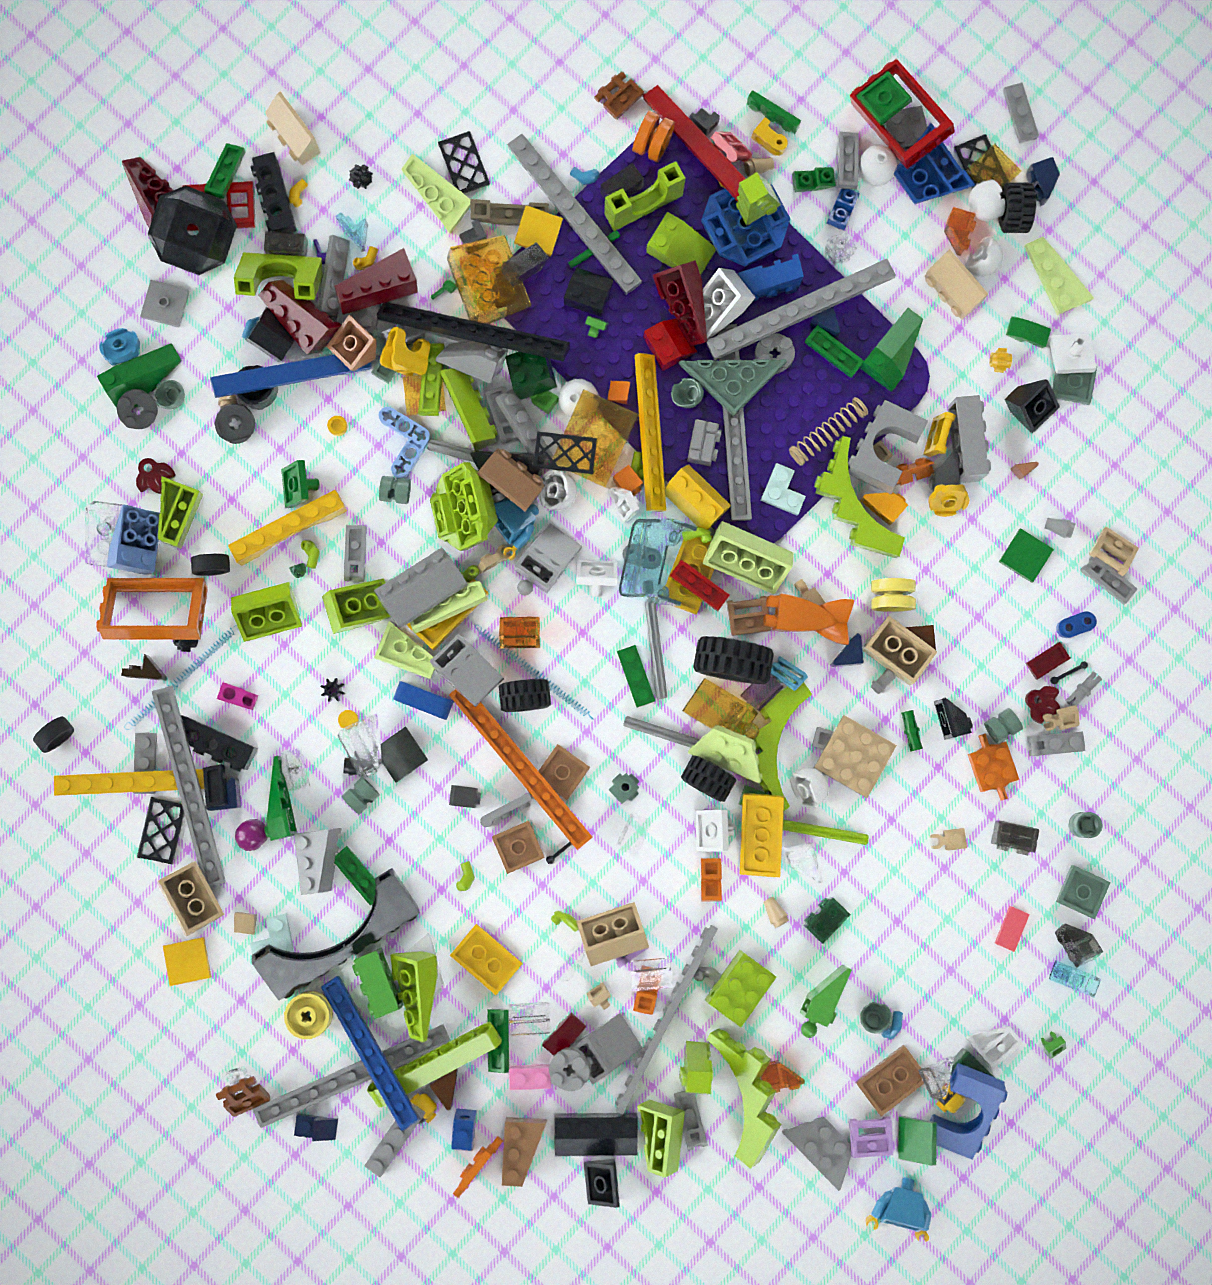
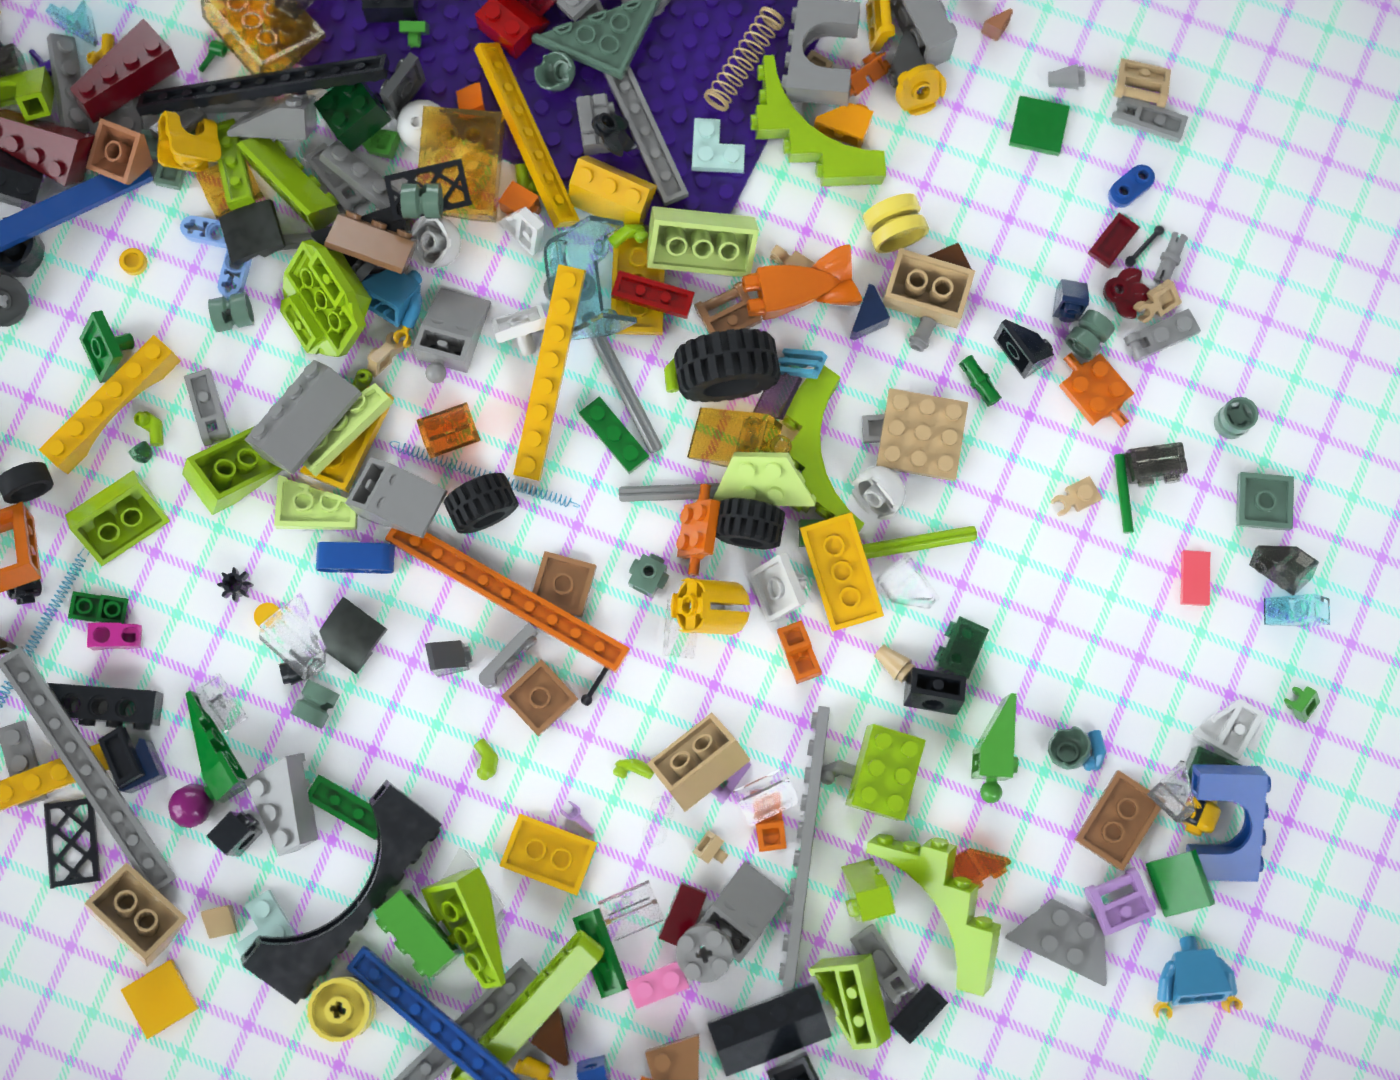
camera: 15 degrees left, 5 degrees down
none -> green slope [68,591,129,624]
none -> black brick [206,811,263,857]
none -> pearl dark grey slope [218,199,286,266]
none -> dark grey plate [380,52,426,120]
none -> sand green wheel [400,183,443,219]
none -> yellow plate [513,264,586,481]
none -> lavender hand [560,801,595,835]
none -> black plate [592,113,637,157]
none -> lime arm [664,358,679,393]
none -> yellow cylinder [671,578,750,635]
none -> orange plate [676,484,721,576]
none -> black plate [889,982,949,1044]
none -> black brick [903,667,966,715]
none -> dark blue slope [1052,279,1089,323]
none -> green bar [1114,454,1134,534]

